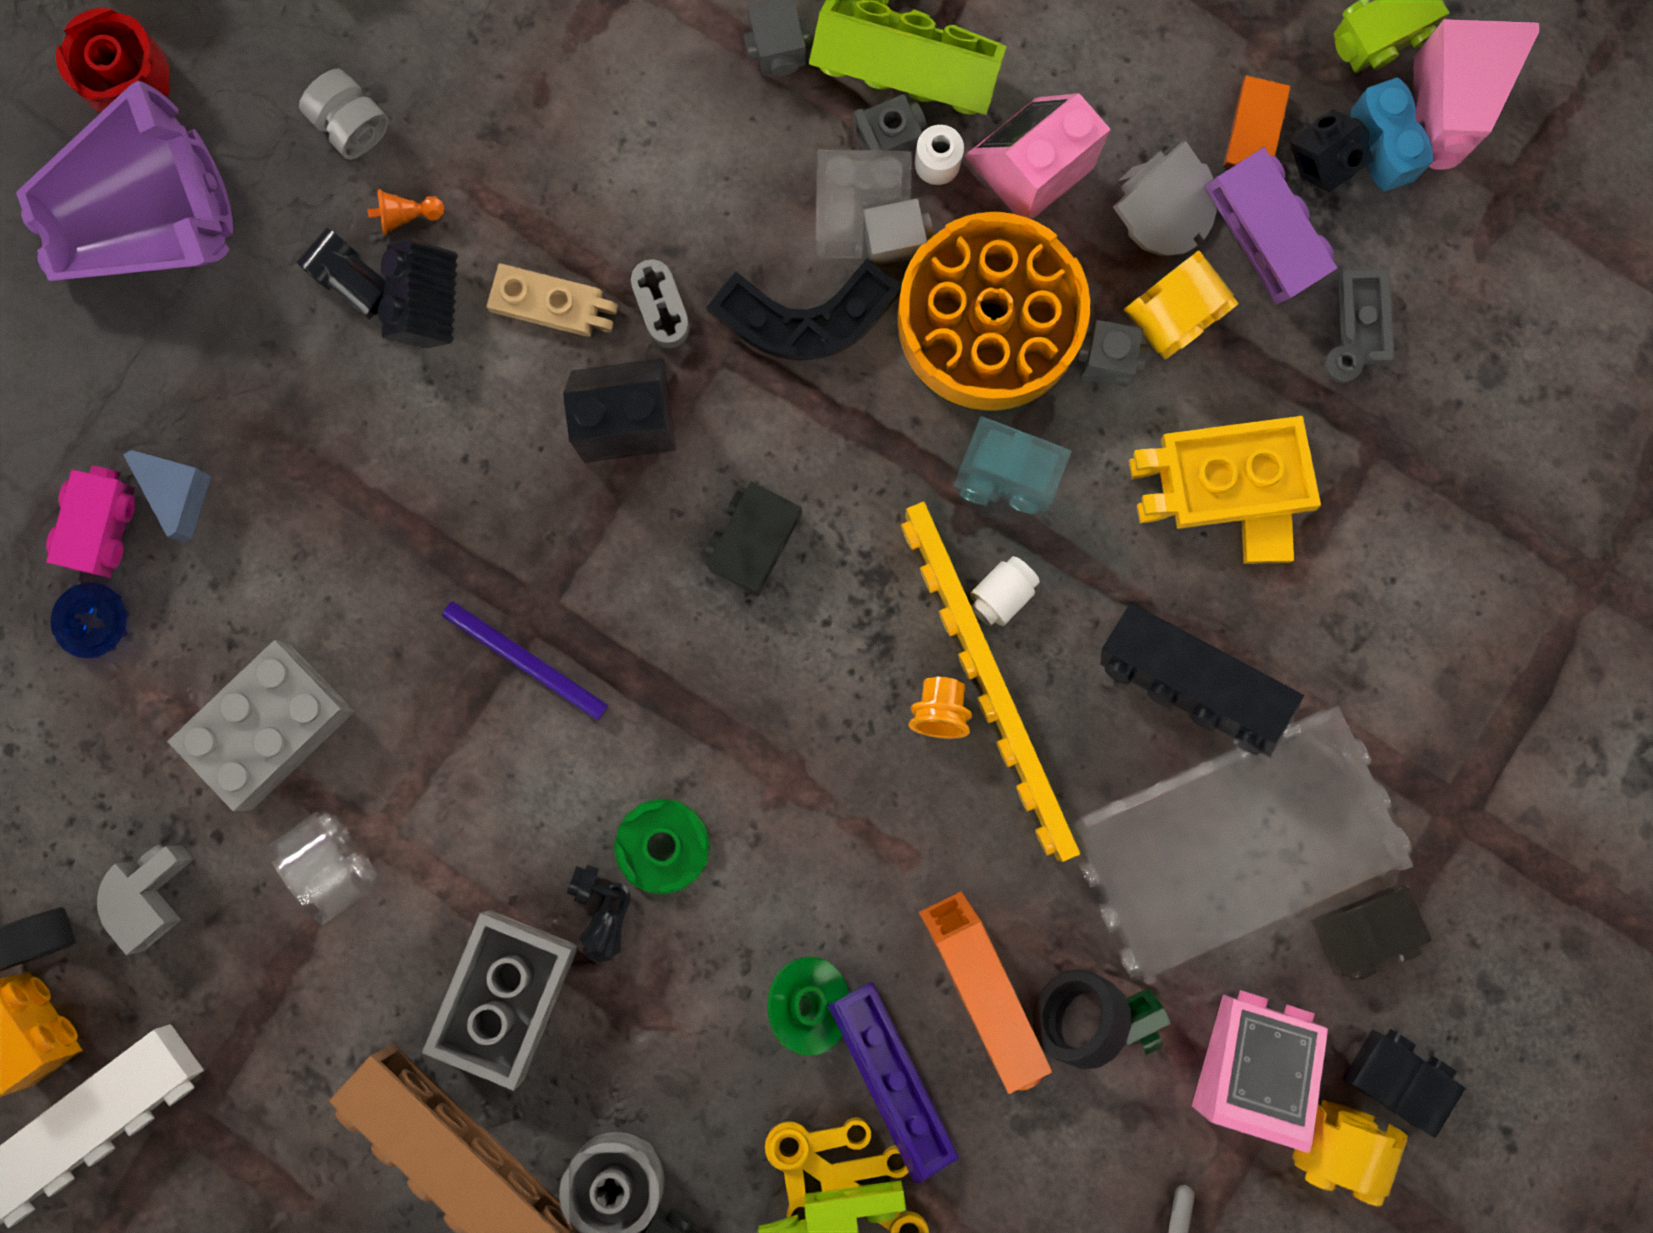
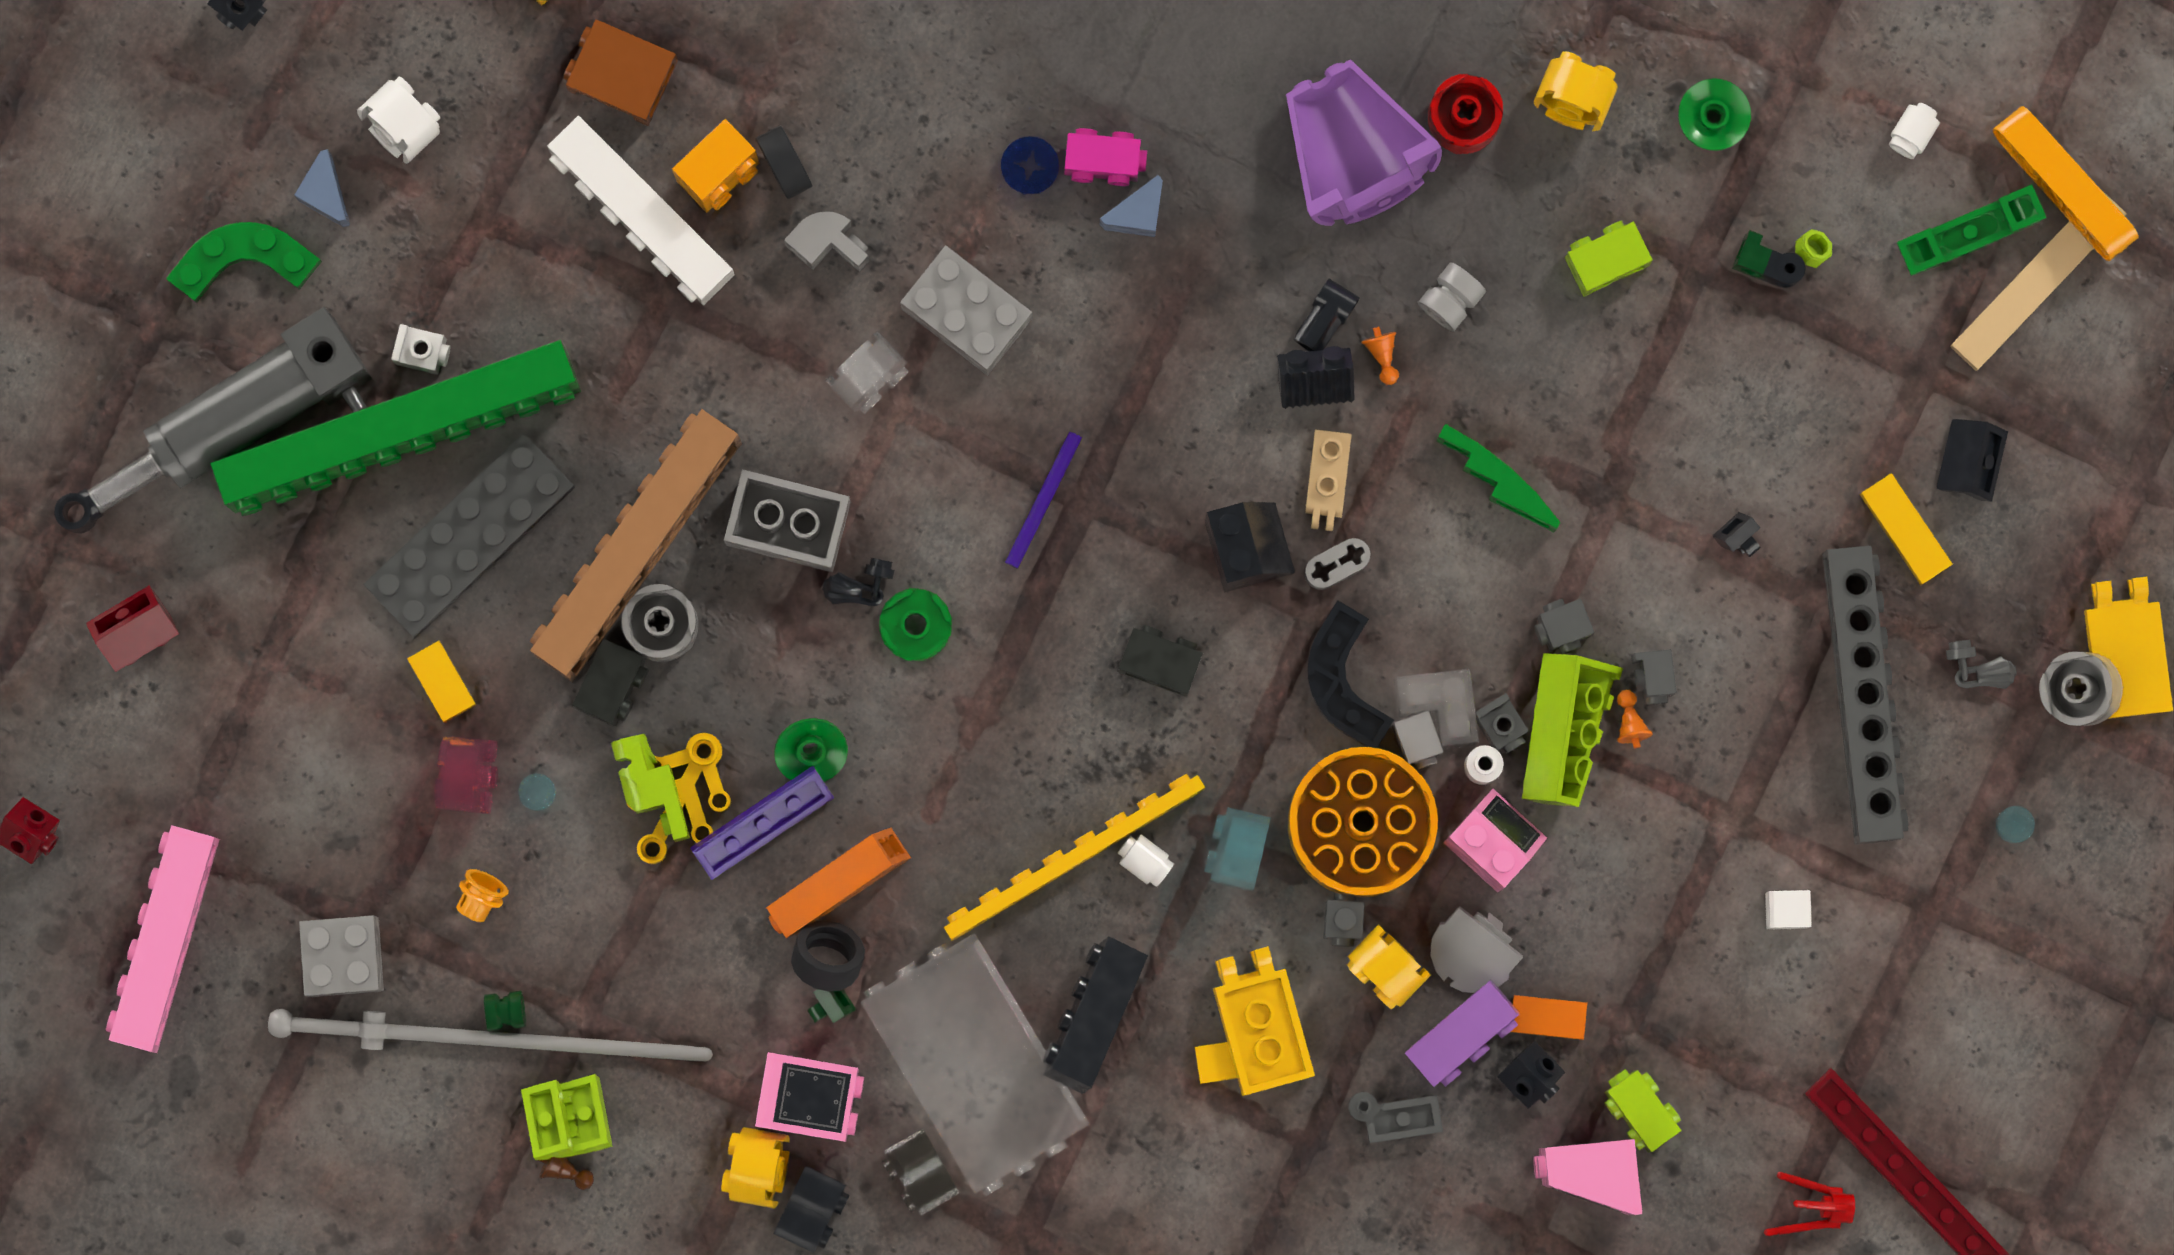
camera: 80 degrees right, 0 degrees up
light orange piece [908,677,972,739] -> none
dark azure brick [1350,77,1433,192] -> none
none -> green slope [1436,424,1560,533]

